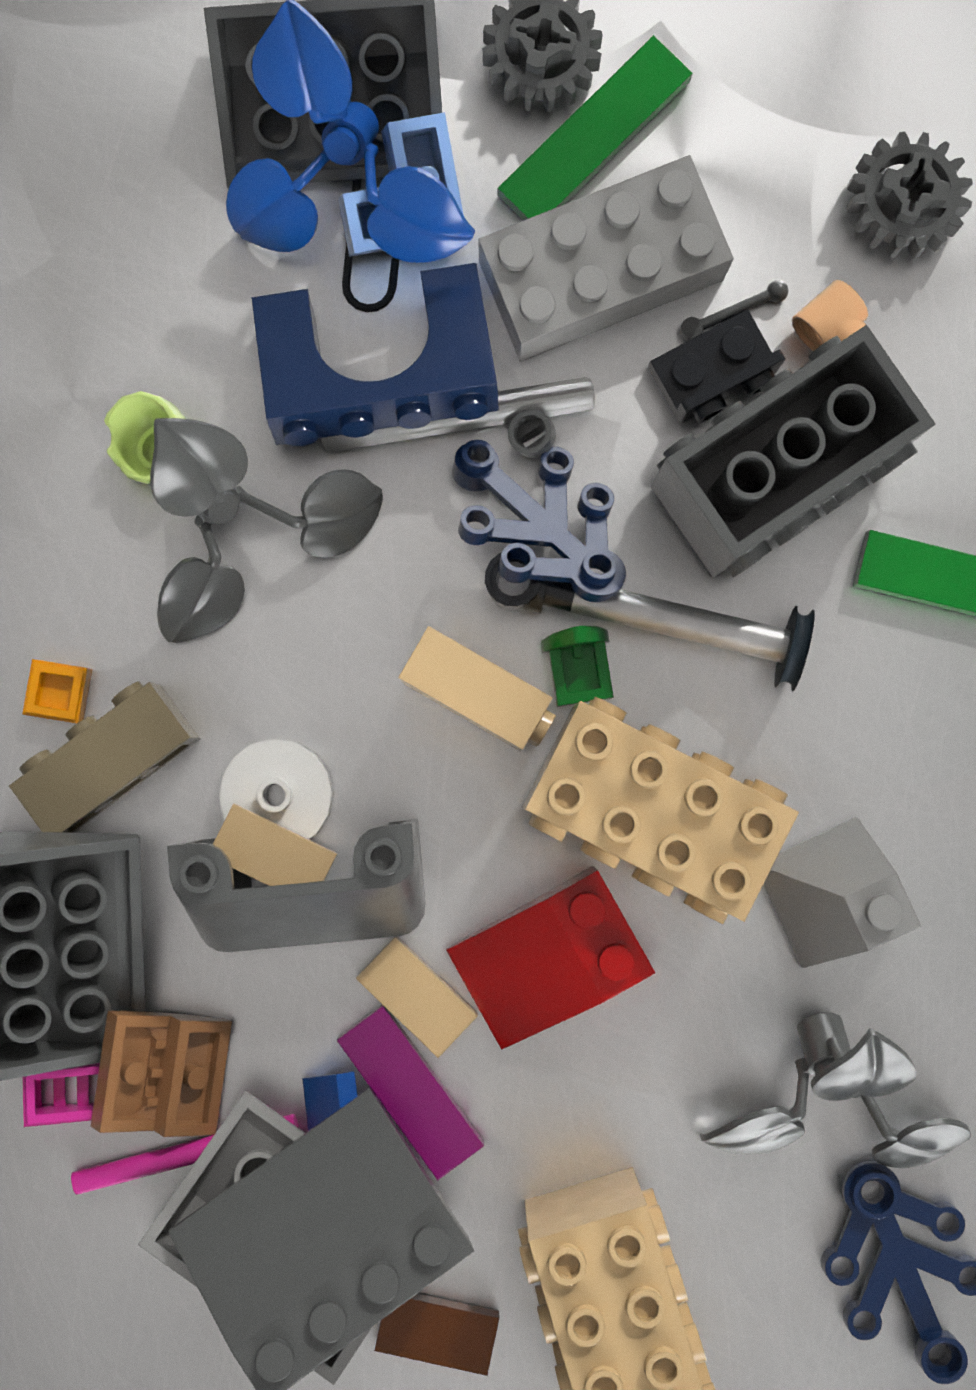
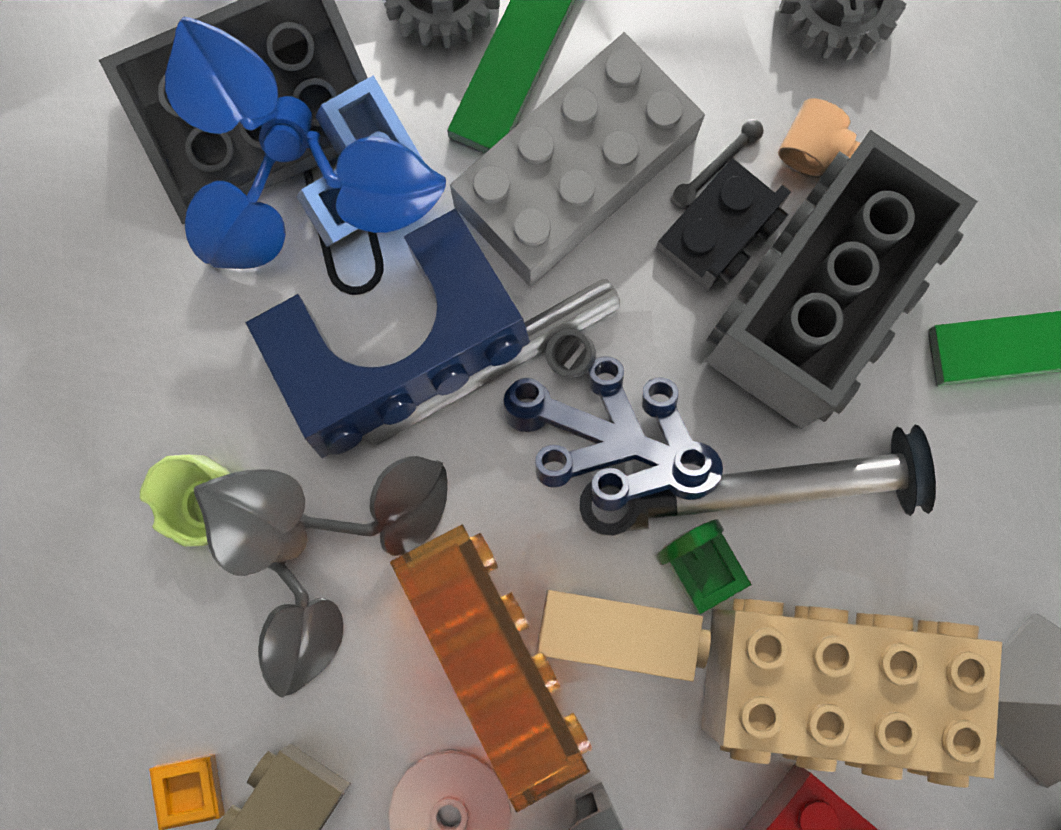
camera: 20 degrees left, 5 degrees down
none -> clear orange slope [390,524,592,813]

